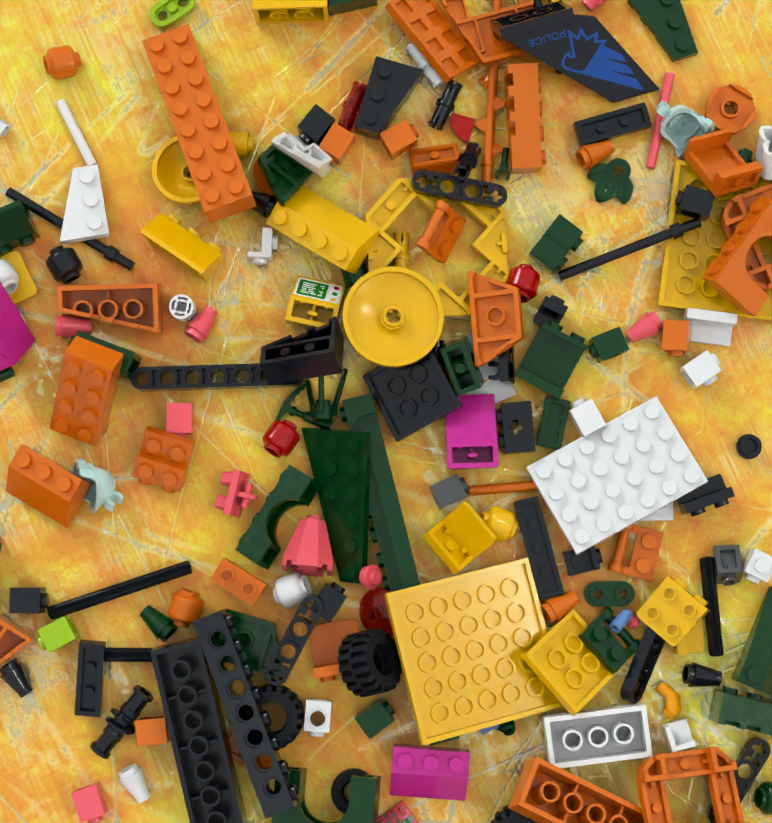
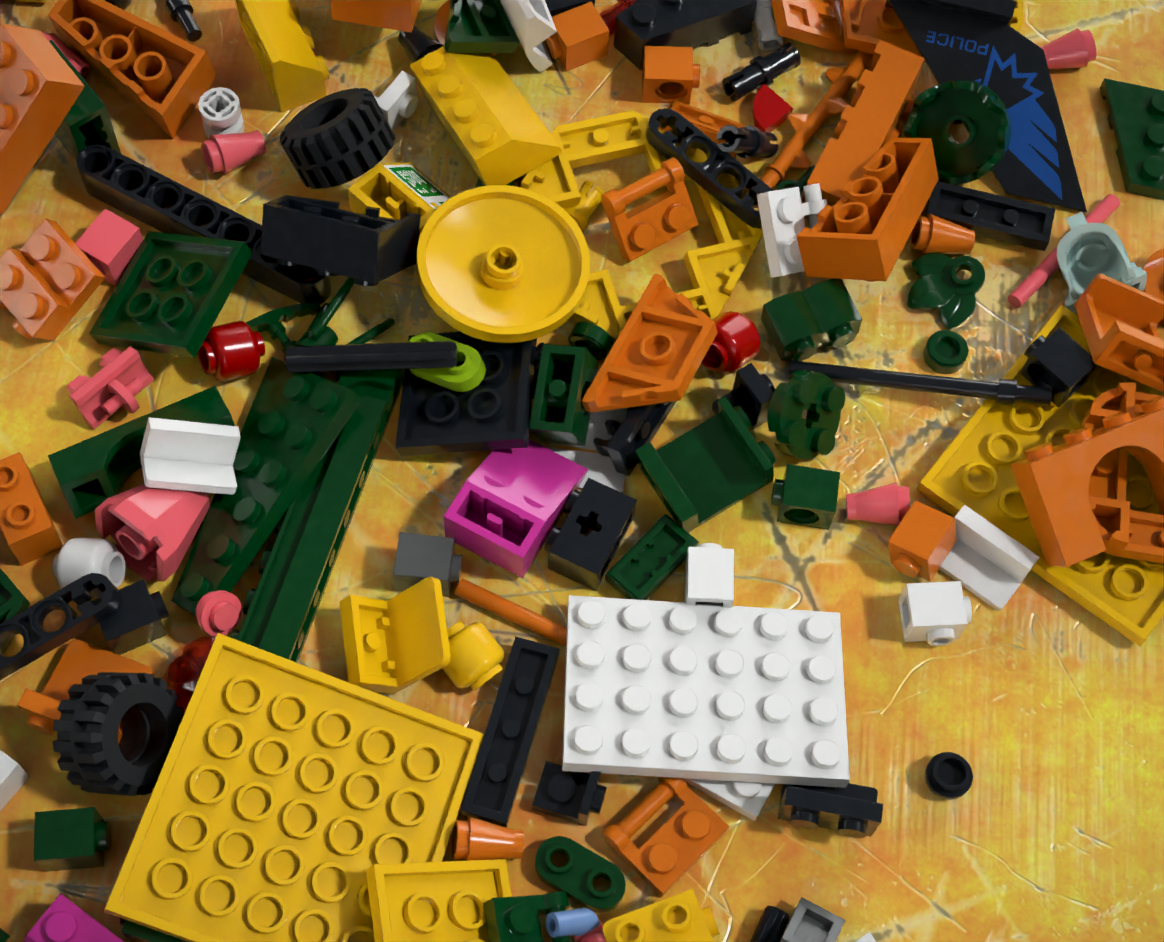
camera: 25 degrees right, 20 degrees down
none -> dark green plate [89,231,253,358]
none -> white panel [140,417,241,495]
none -> black tyre [280,88,395,189]
none -> black axle [284,341,458,373]
none -> lime plate [408,332,486,392]
none -> dark green tile [568,321,613,360]
none -> white plate [756,183,827,278]
none -> dark green plate [767,370,846,459]
none -> orange wedge [796,137,939,282]
none -> dark green plate [904,79,1011,185]
none -> dark green tile [923,330,969,374]

